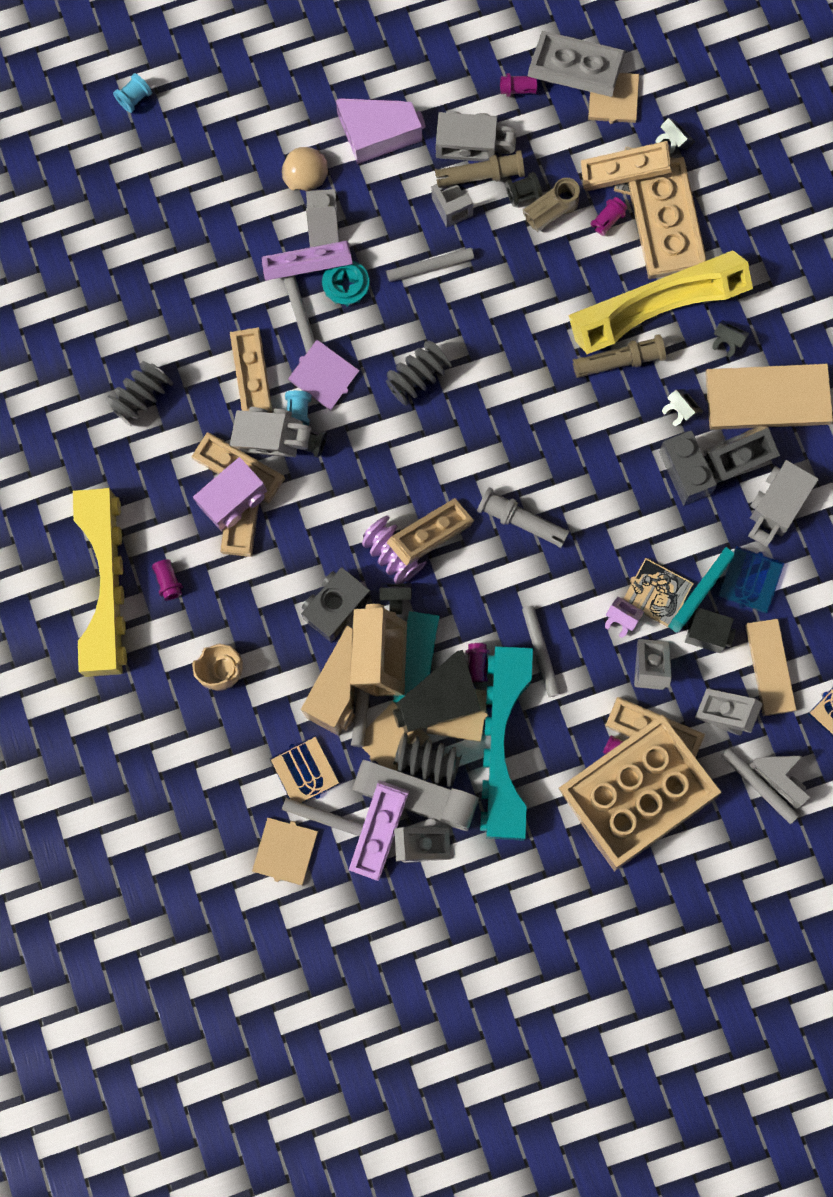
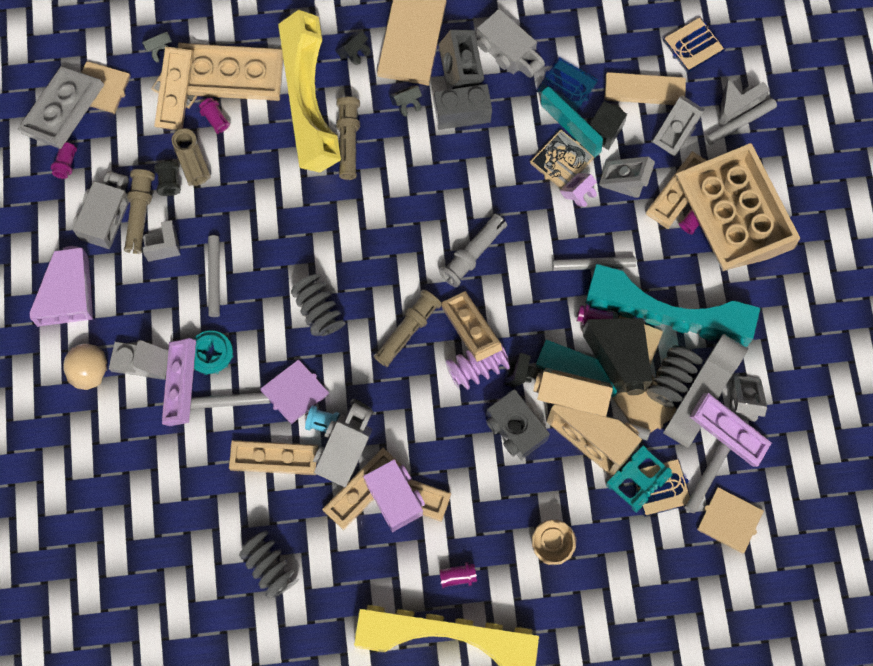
camera: 85 degrees left, 5 degrees down
none -> dark tan pin [373,290,442,368]
none -> teal piece [606,446,673,512]

